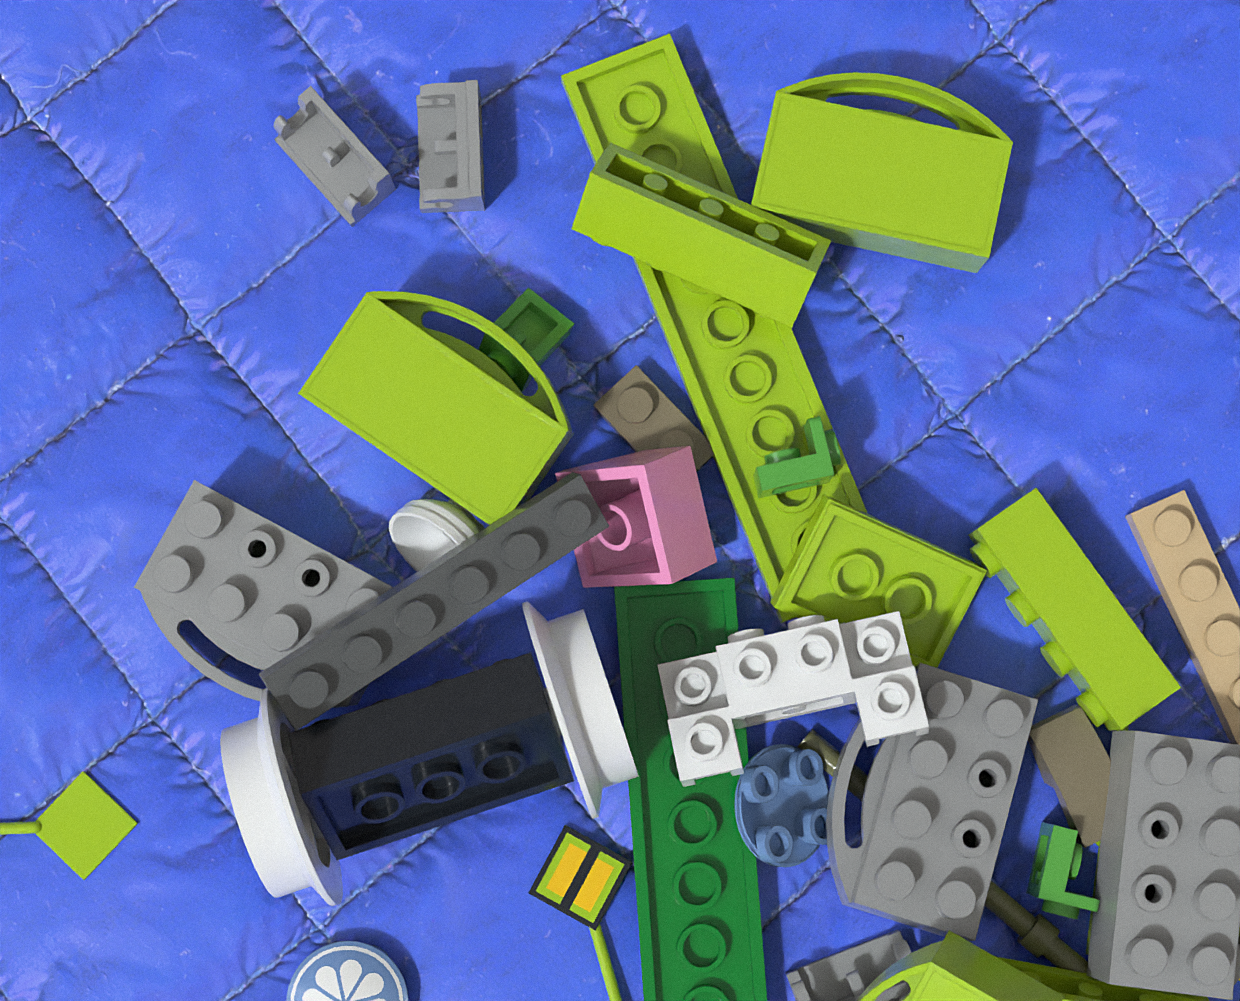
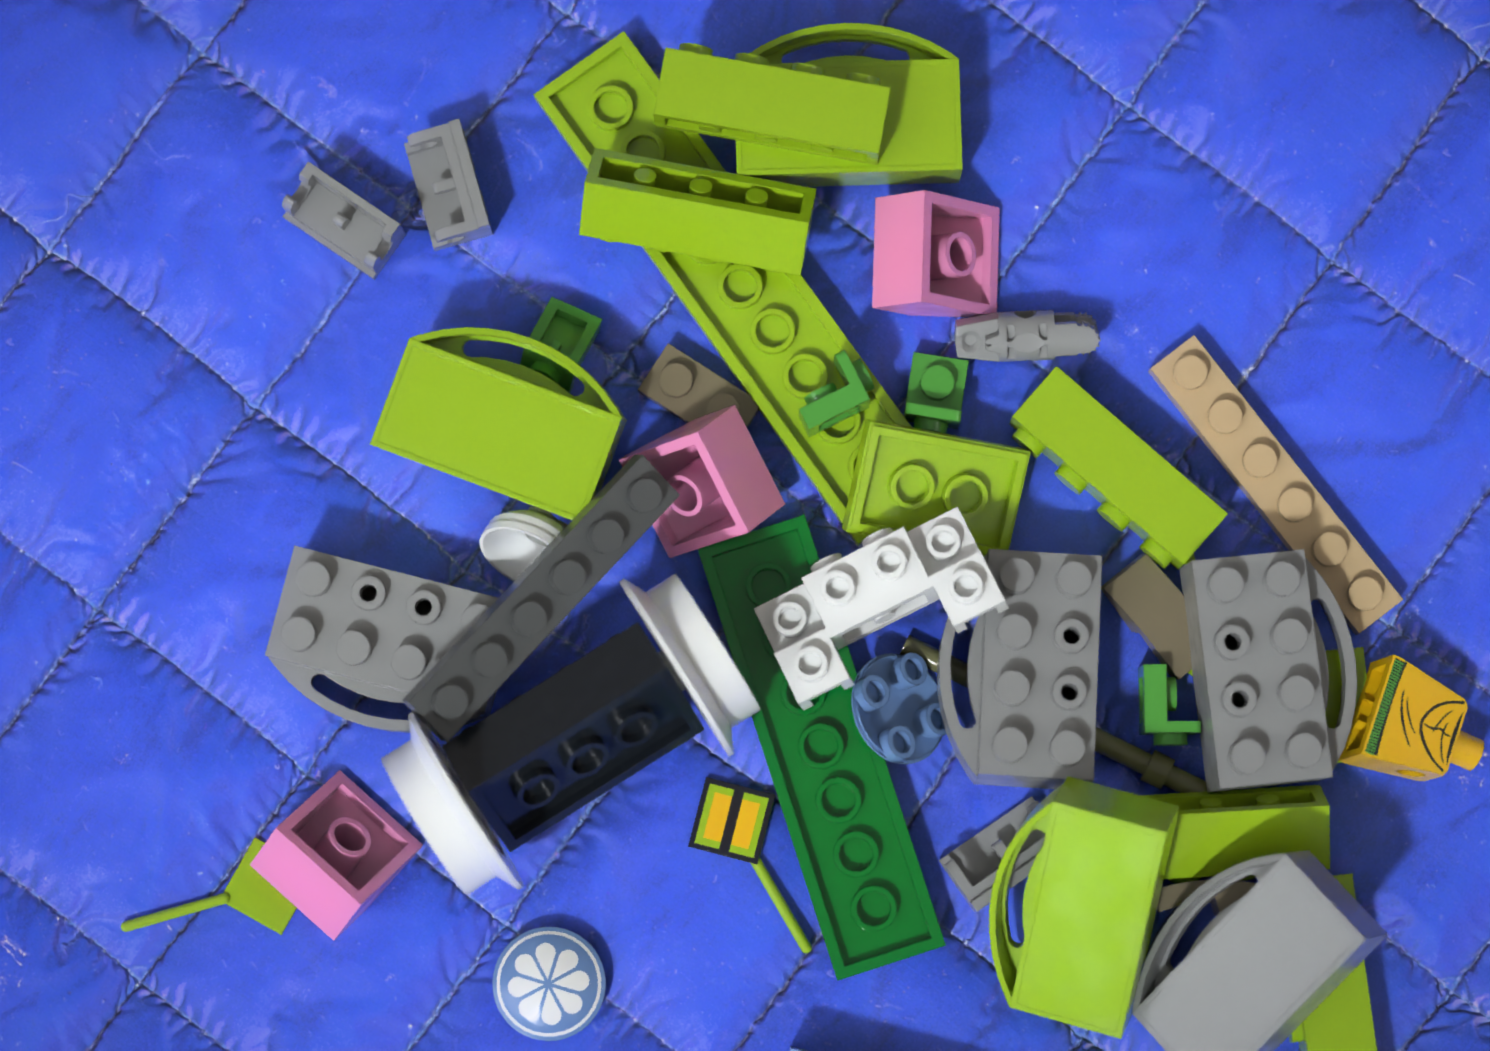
camera: 10 degrees left, 0 degrees up
none -> bright pink slope [250,770,423,941]
none -> lime brick [653,43,891,165]
none -> bright pink slope [872,190,1000,317]
none -> bright green bracket [903,352,969,434]
none -> light grey hinge [954,310,1101,362]

